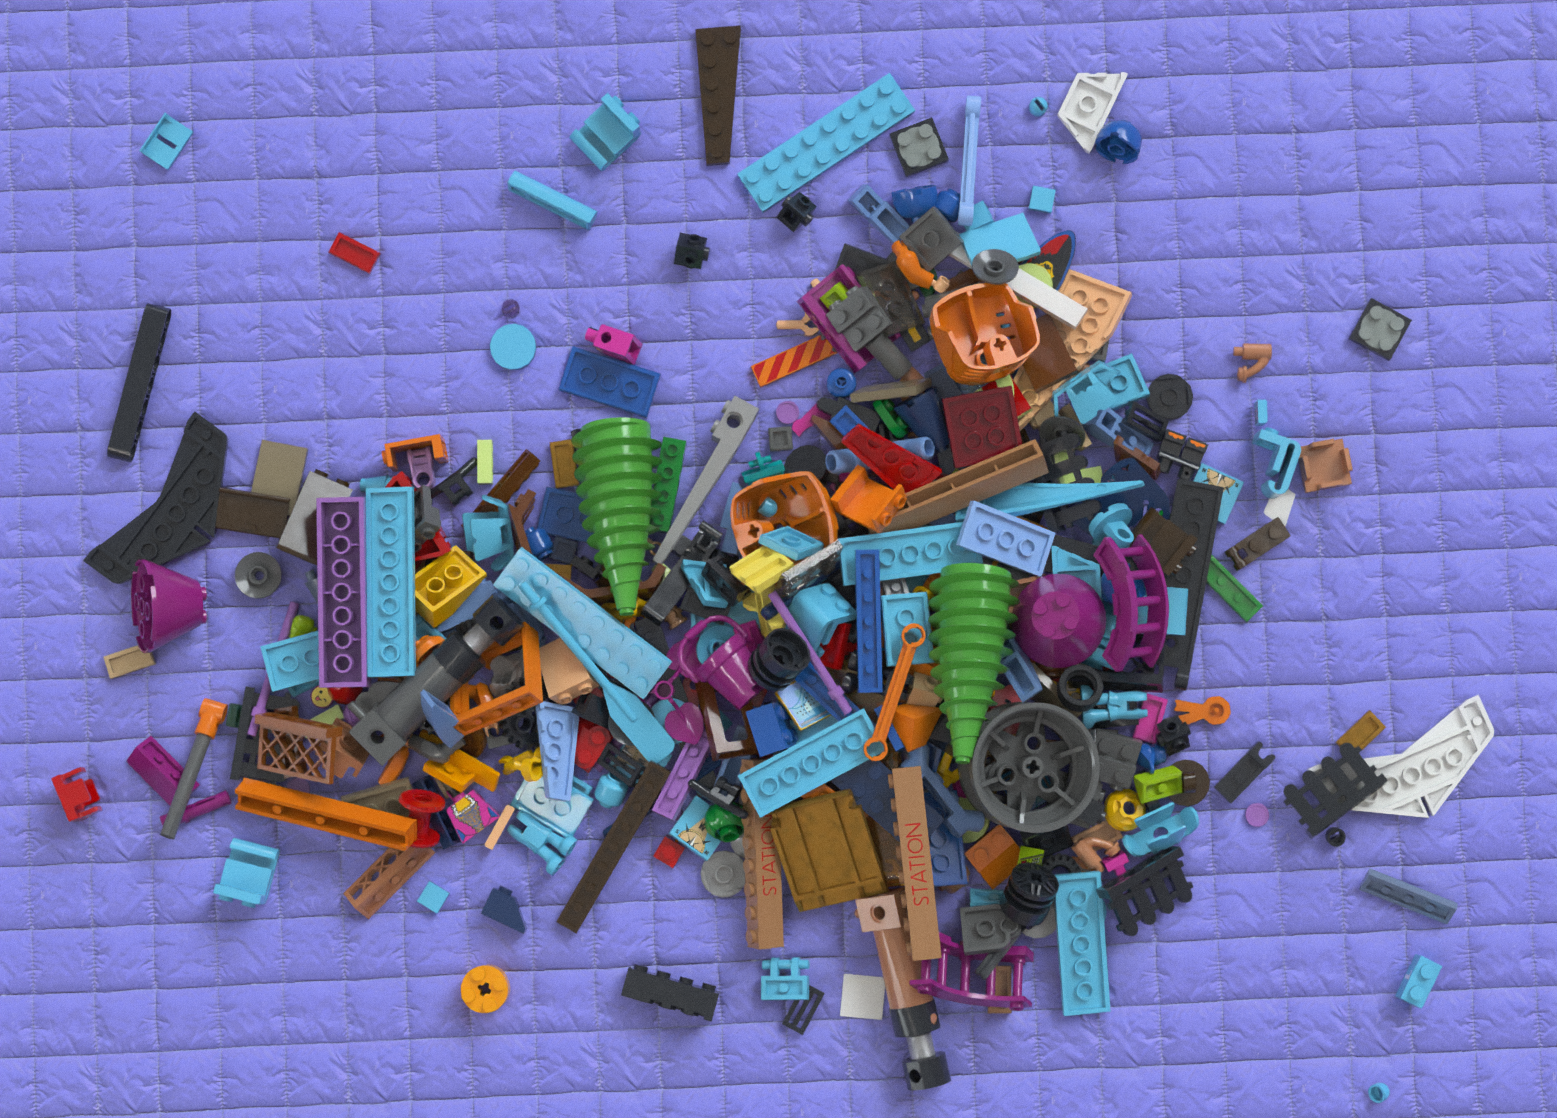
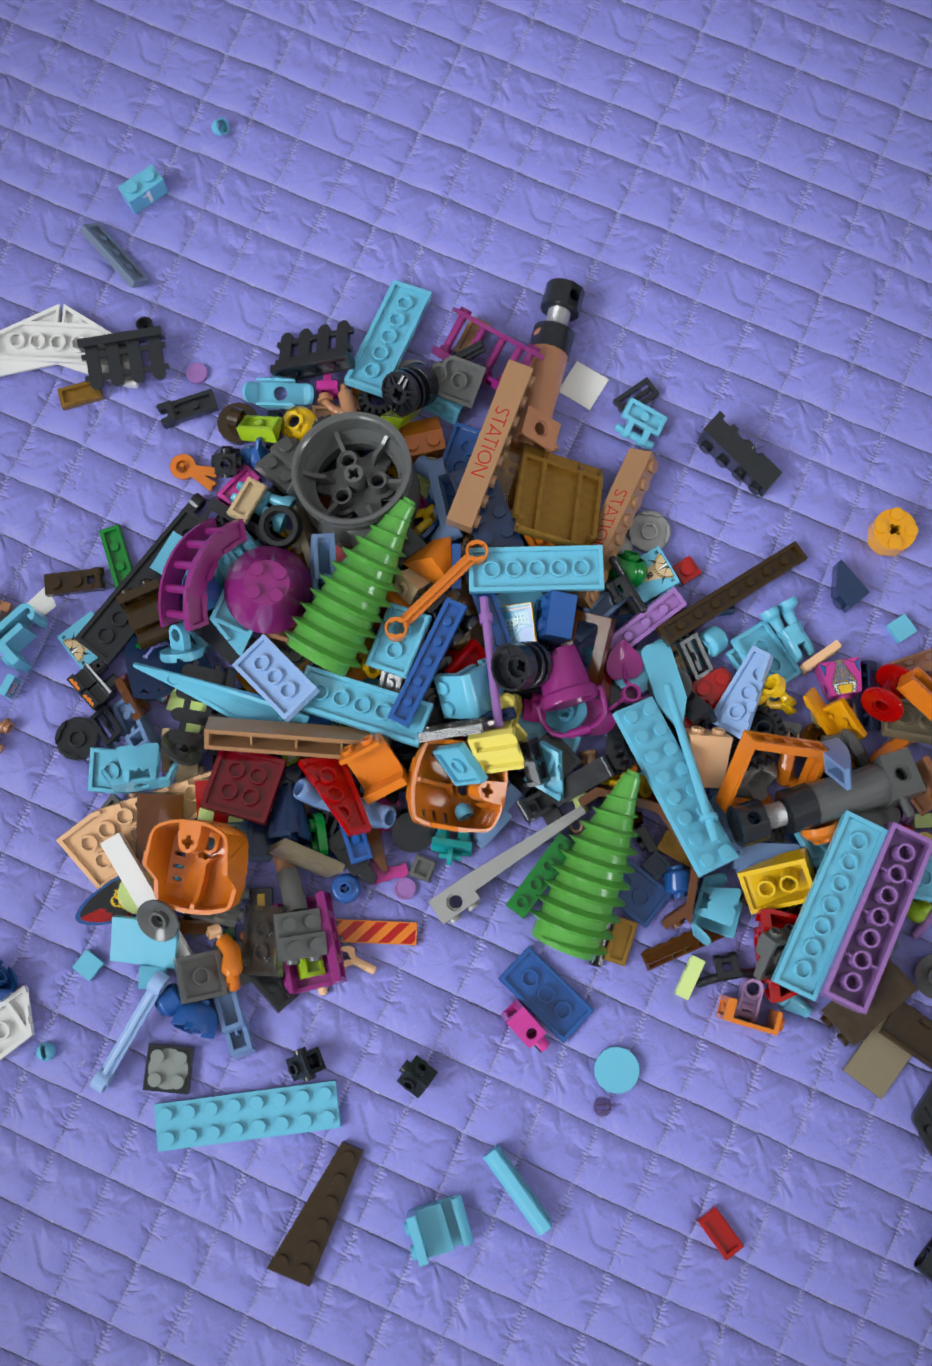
camera: 150 degrees left, 5 degrees down
none -> tan tile [227,477,268,525]

